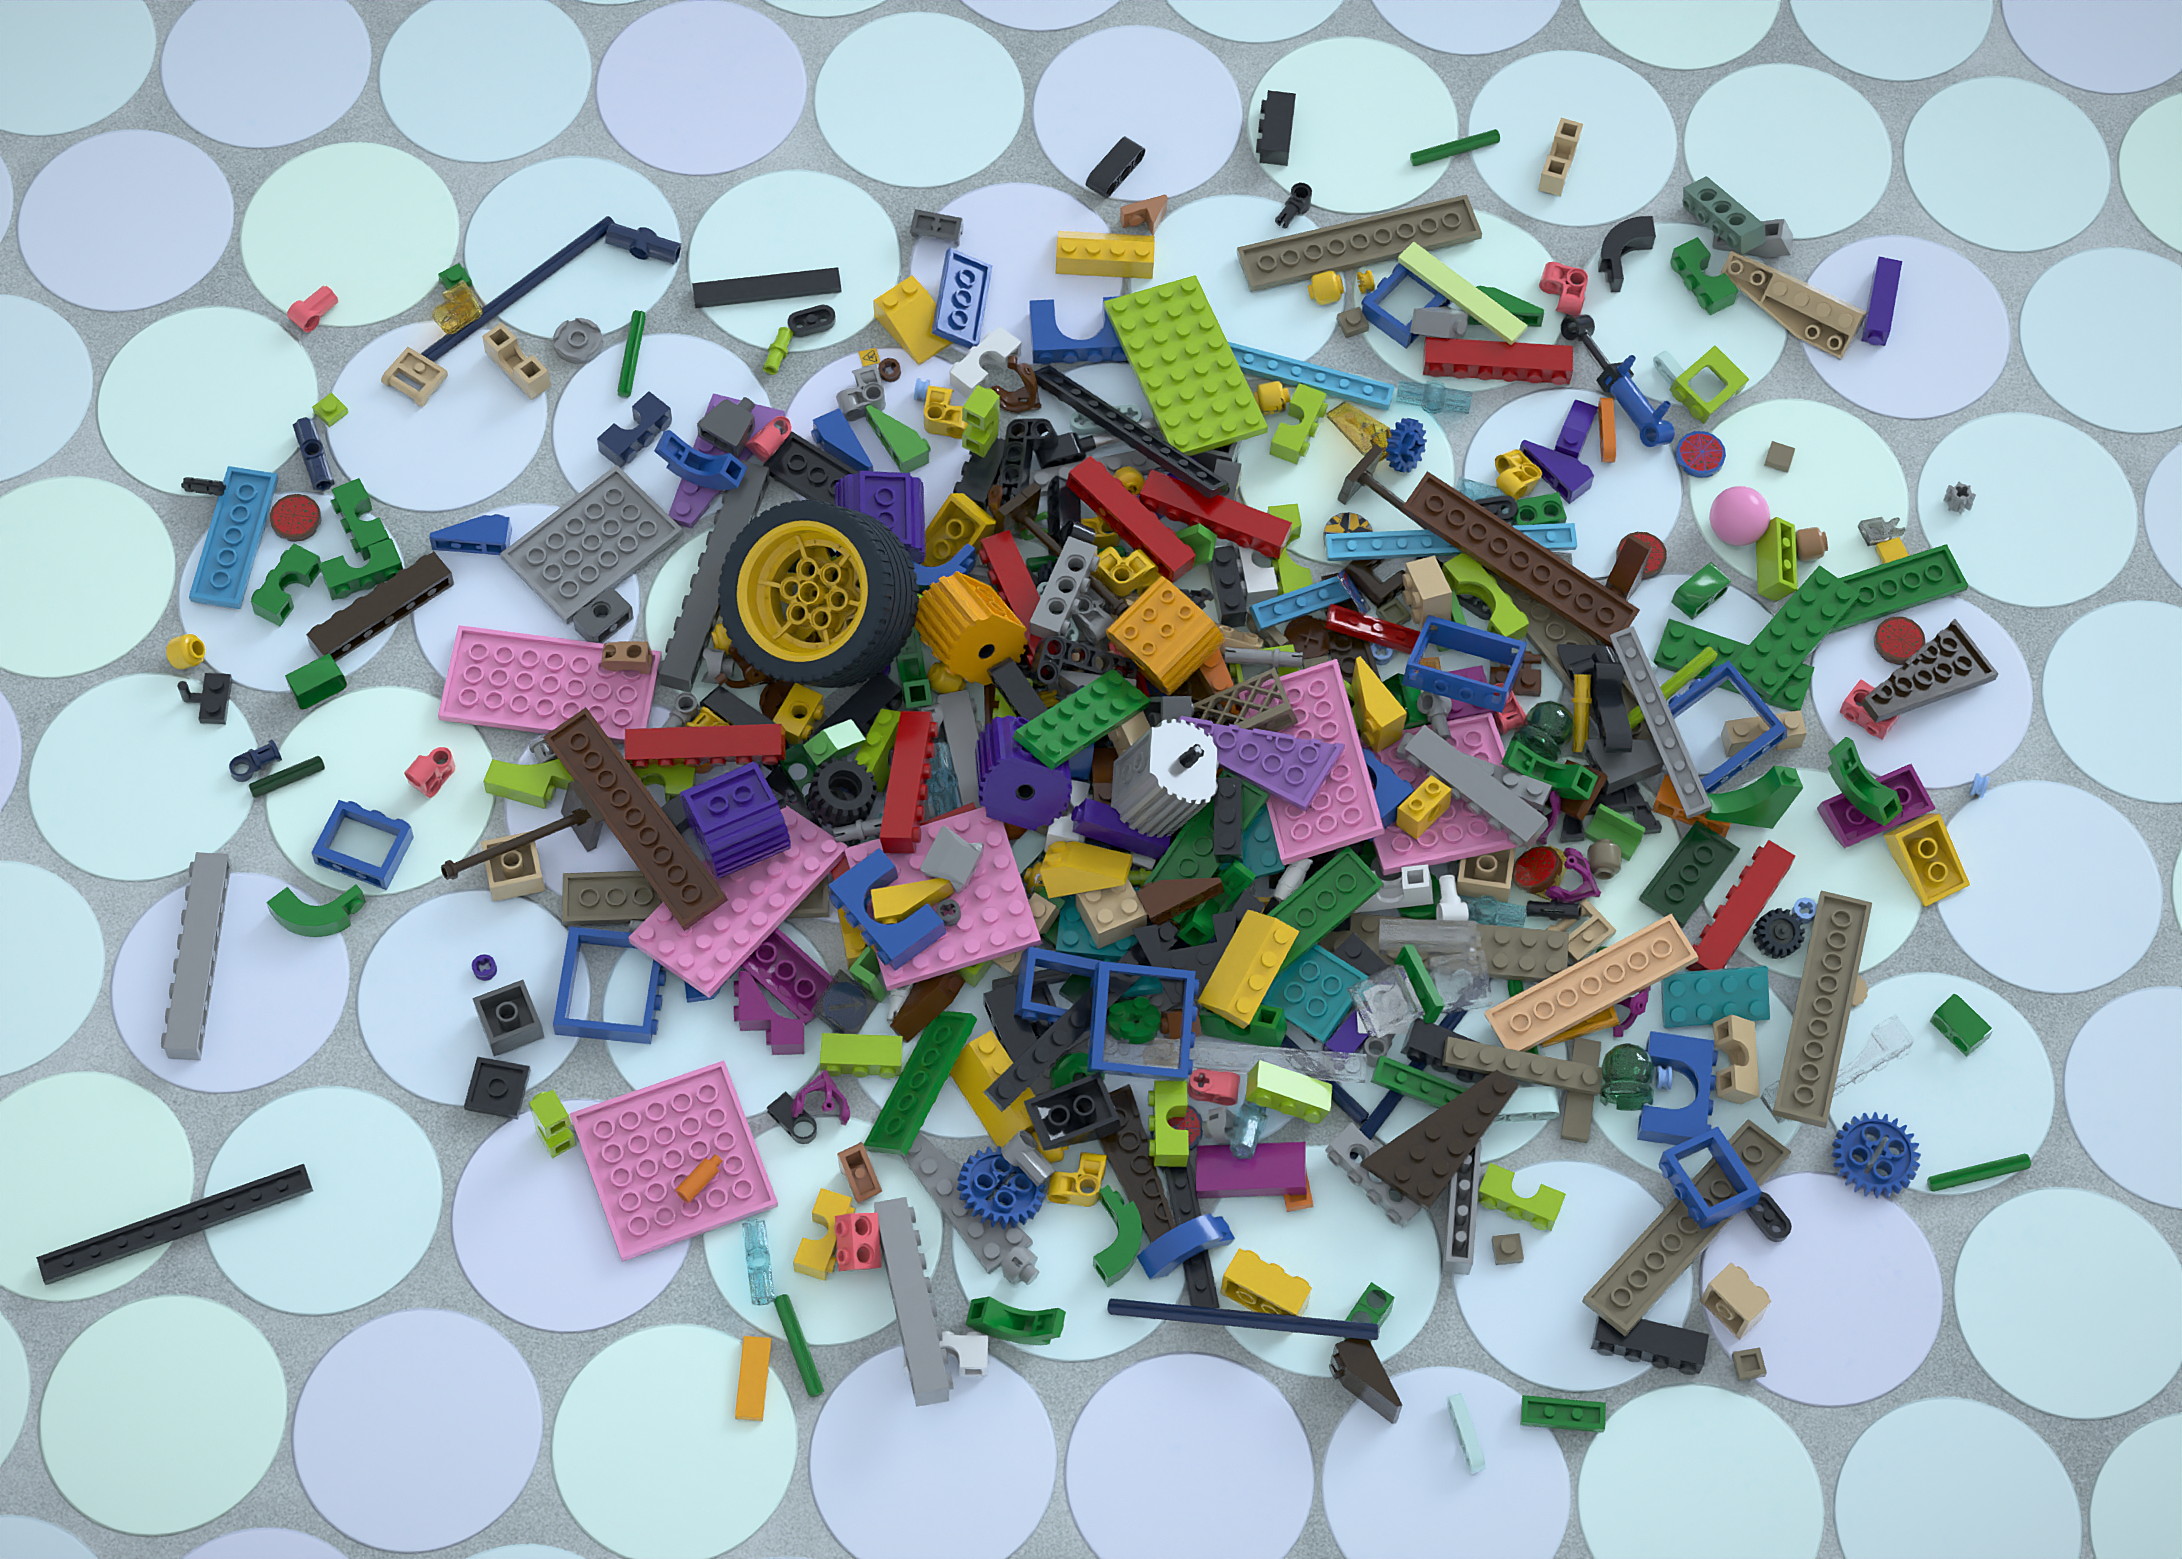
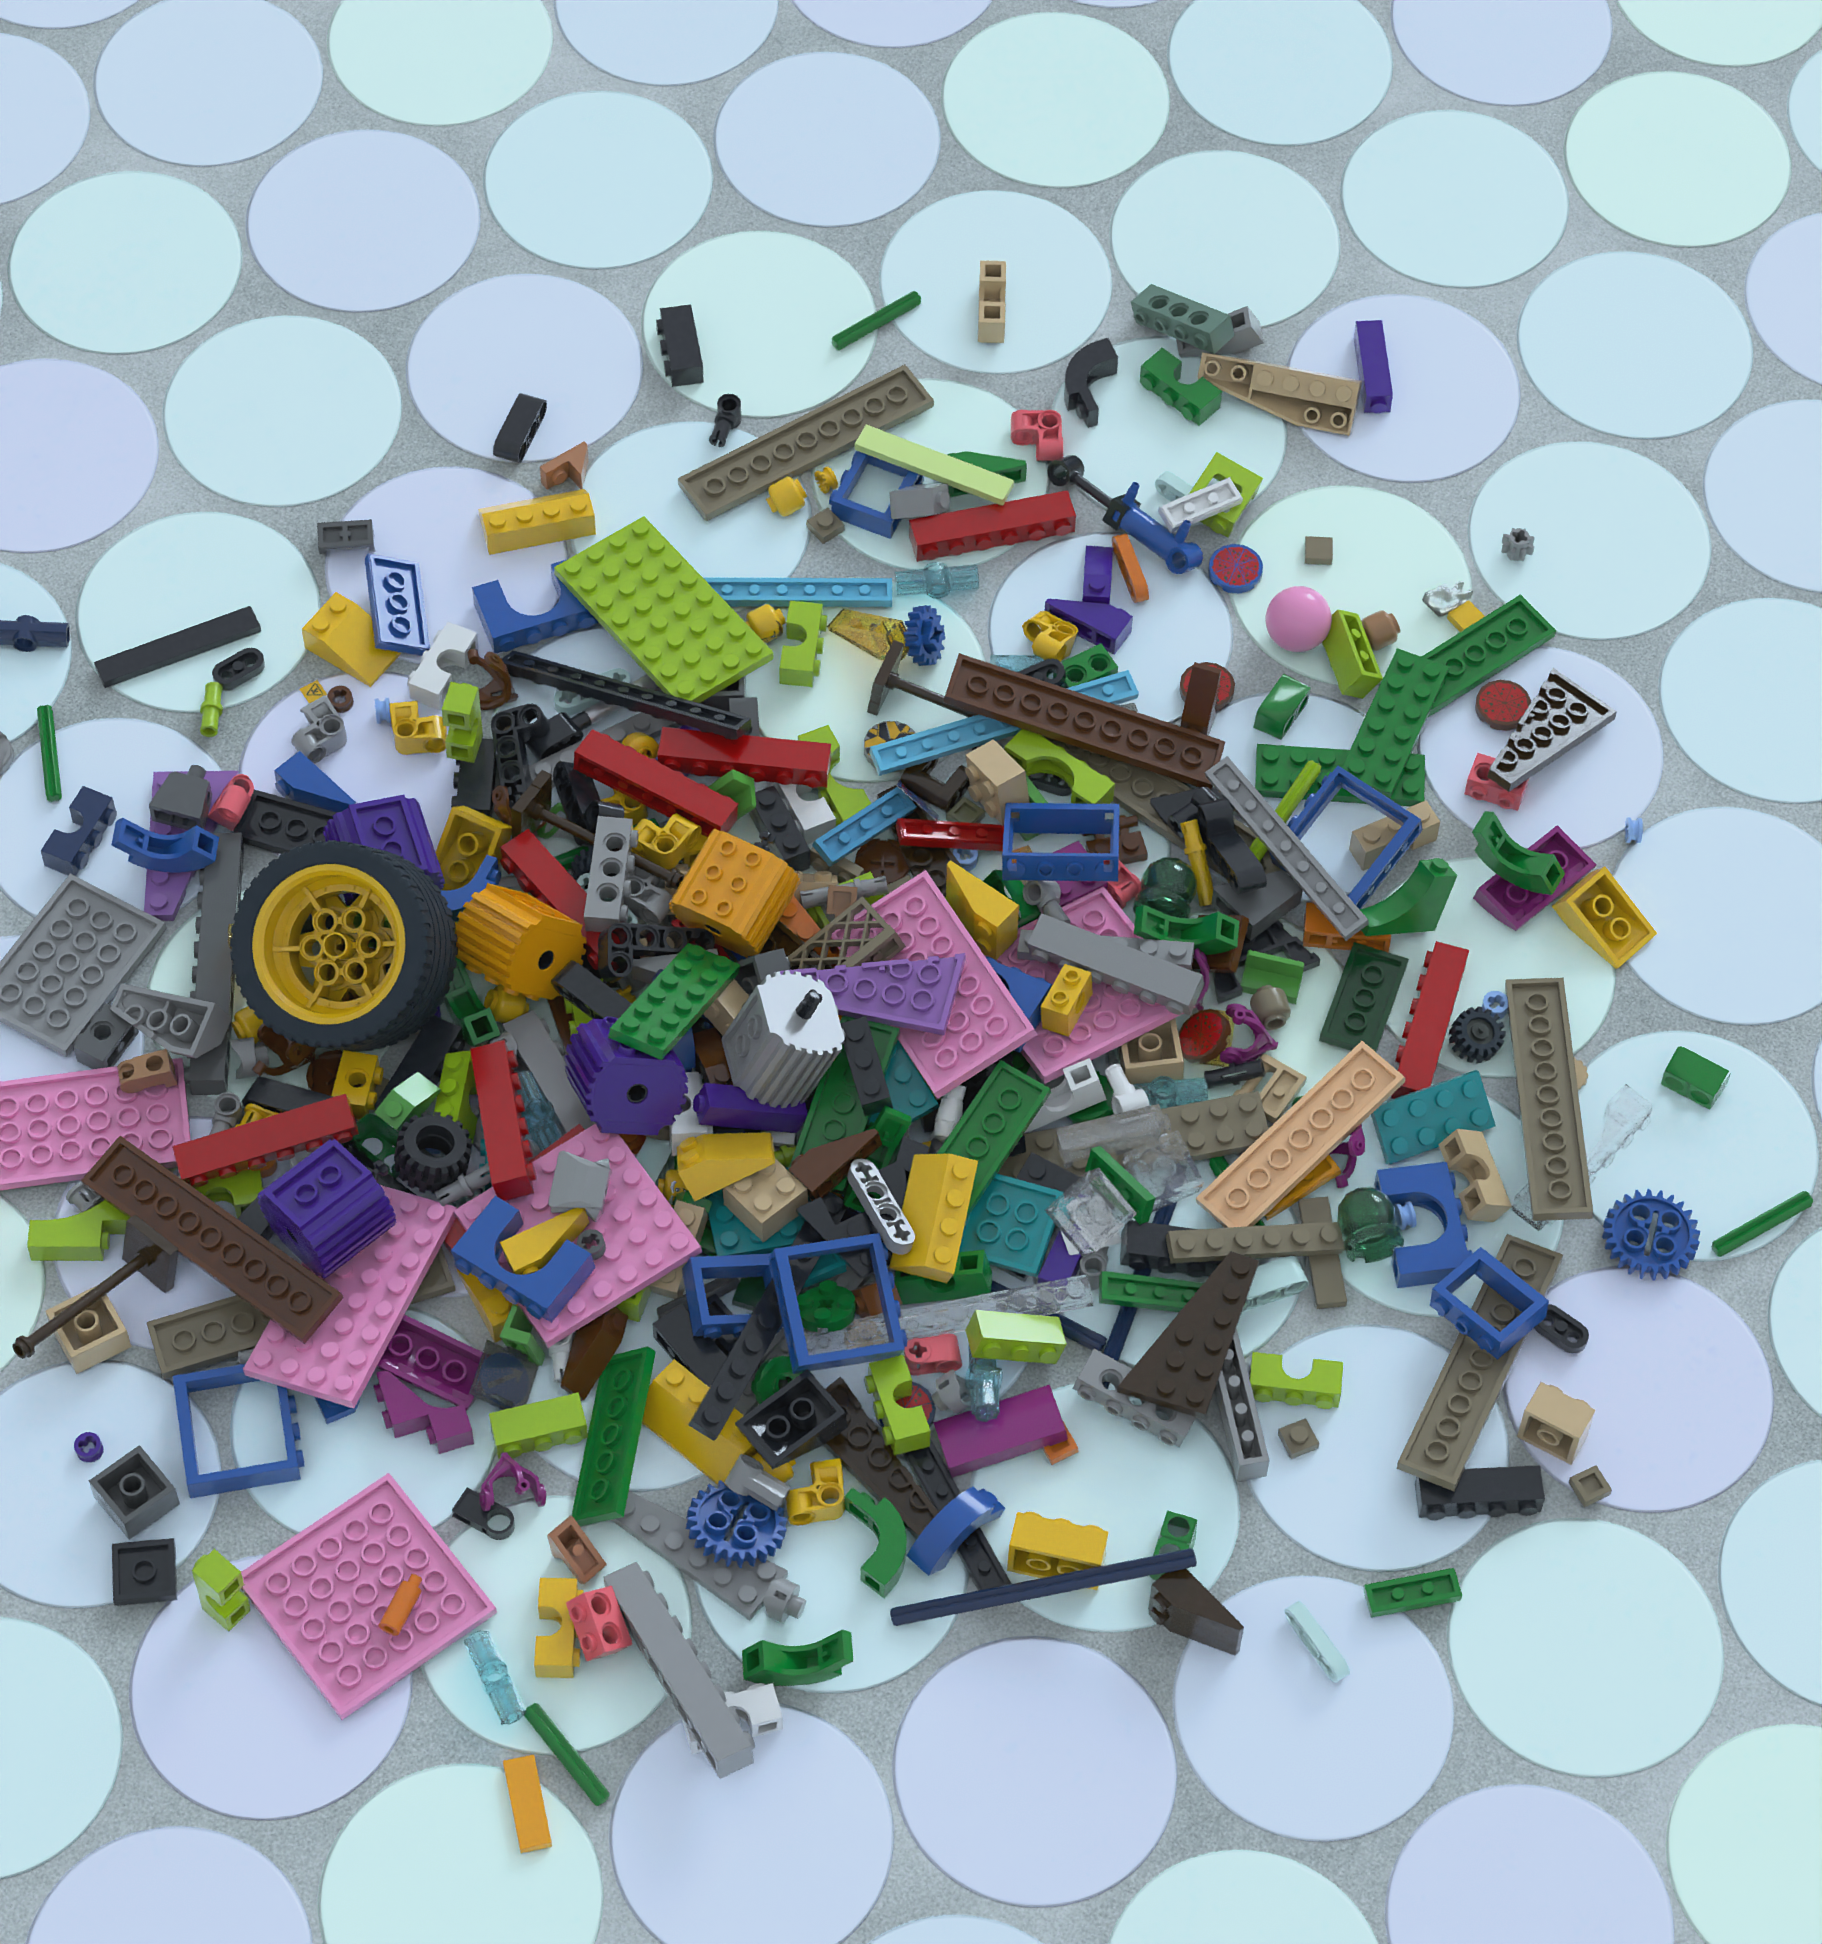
camera: 15 degrees left, 5 degrees down
bright green slope [866,405,931,473] -> none
none -> light grey wedge [110,983,232,1059]
none -> medium nougat plate [826,885,858,919]
none -> light grey beam [847,1159,915,1255]
none -> white tile [1158,477,1243,533]

